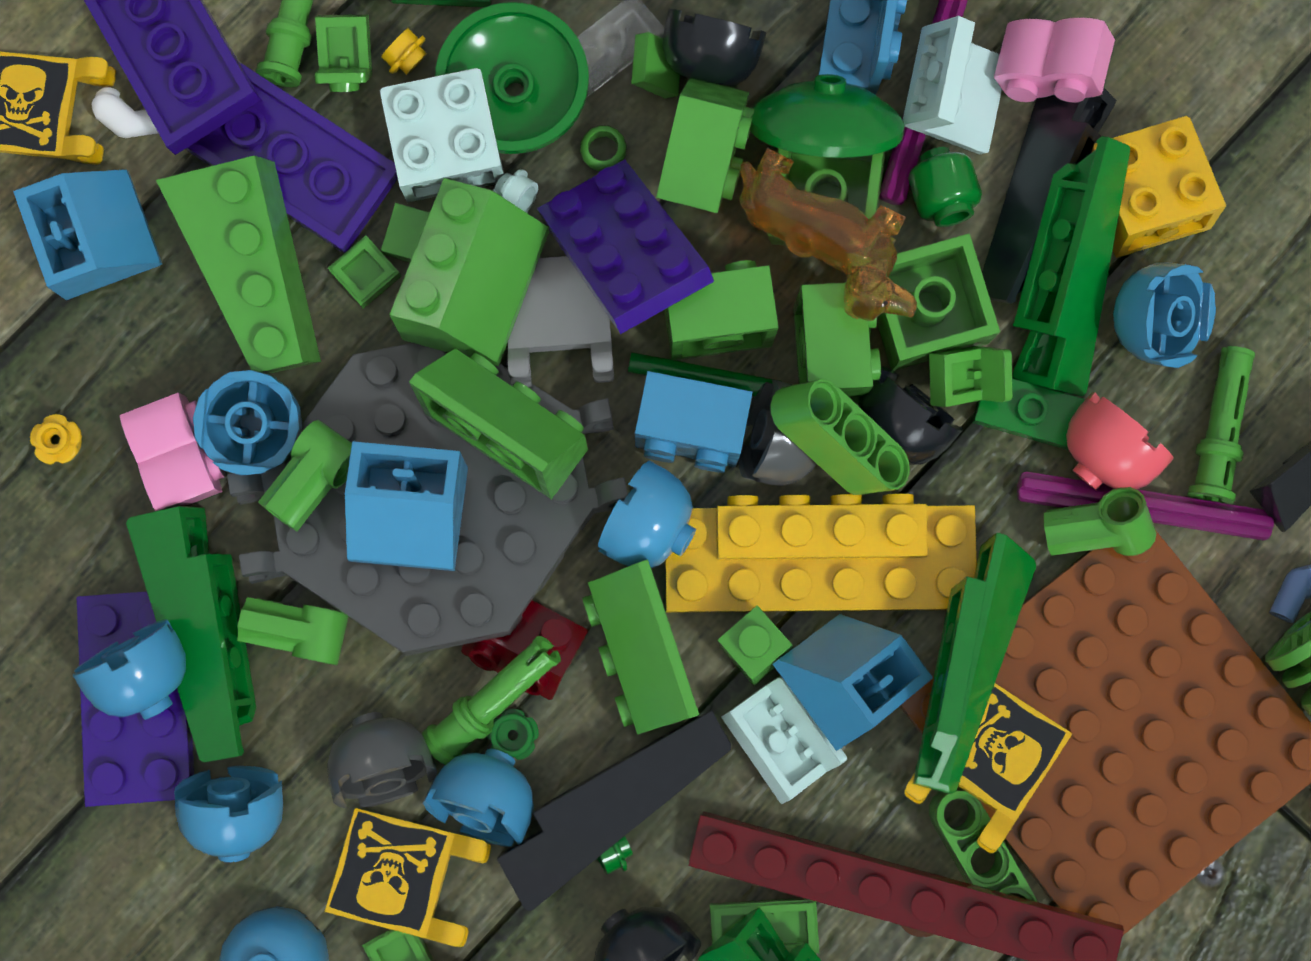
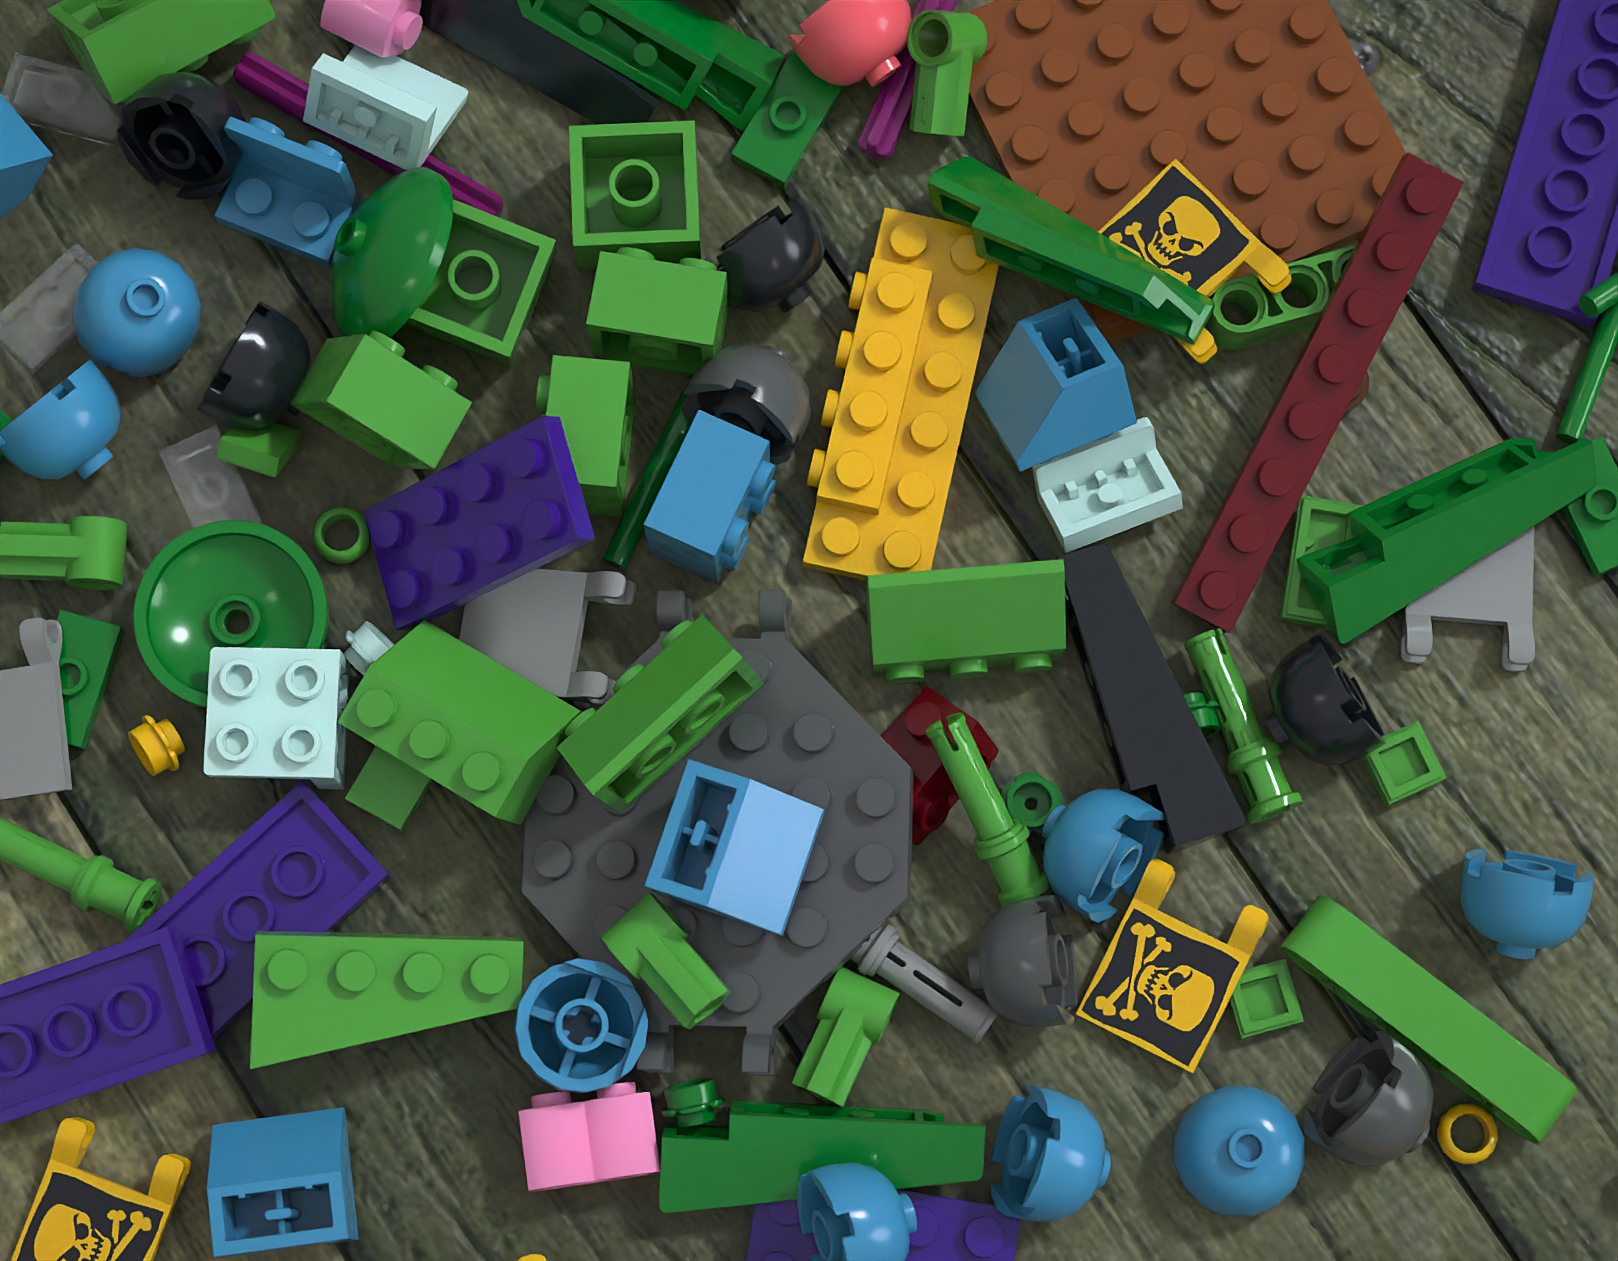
camera: 75 degrees left, 5 degrees down
white arm [91,87,159,138] -> none
bright green bracket [315,15,372,92] -> none
bright green tile [328,235,401,309] -> none
dark azure cylinder [598,460,696,568] -> none
bright green brick [717,605,793,687] -> none
clear orange animal [739,148,917,321] -> none
bright green beam [771,379,910,495] -> none
green head [909,147,982,227] -> none
bright green bracket [929,346,1013,407] -> none
none -> green plate [661,1078,725,1127]
none -> light grey pin [850,924,998,1044]
none -> bright green pin [1183,629,1304,824]

